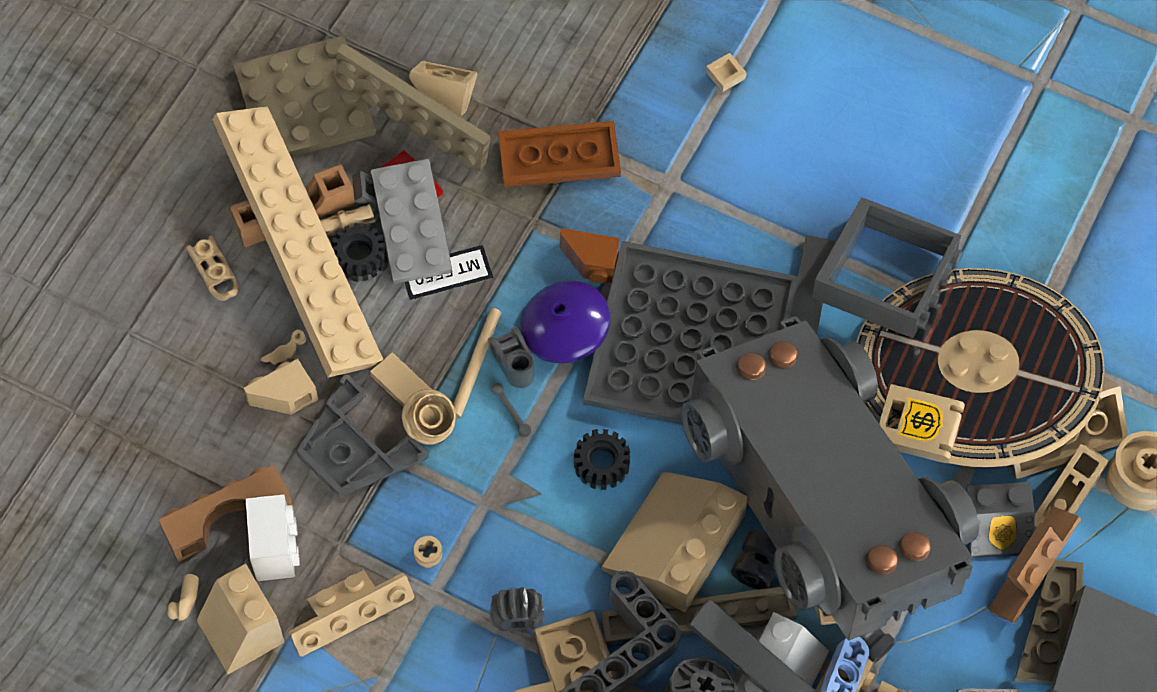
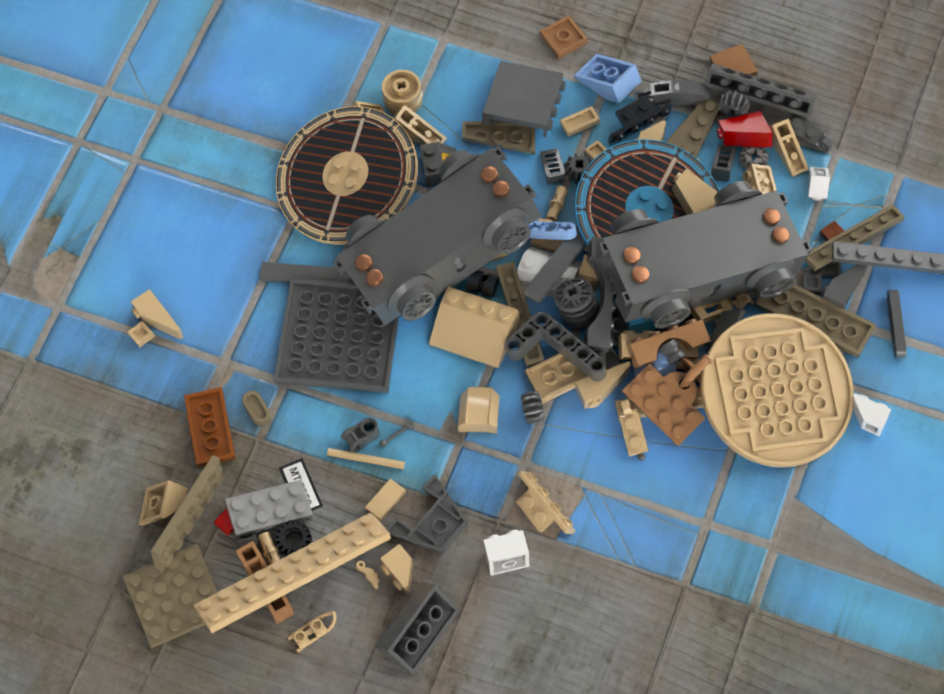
camera: 90 degrees left, 0 degrees up
medium nougat arch [158,465,293,562] -> none
tan arm [168,574,199,621] -> none
tan slope [197,564,285,675] -> none
tan piece [402,389,456,445] -> none
tan bush [414,536,443,568] -> none
dark purple dish [520,281,610,363] -> none
dark orange slope [560,228,620,283] -> none
black tyre [574,429,630,490] -> none
dark grey window [812,197,963,338] -> none
tan container [879,384,965,463] -> none
medium nougat bracket [988,507,1081,624] -> none
none -> tan slope [131,289,184,340]
none -> dark tan tile [242,391,271,426]
none -> dark grey slope [375,582,460,675]
none -> tan slope [458,387,500,434]

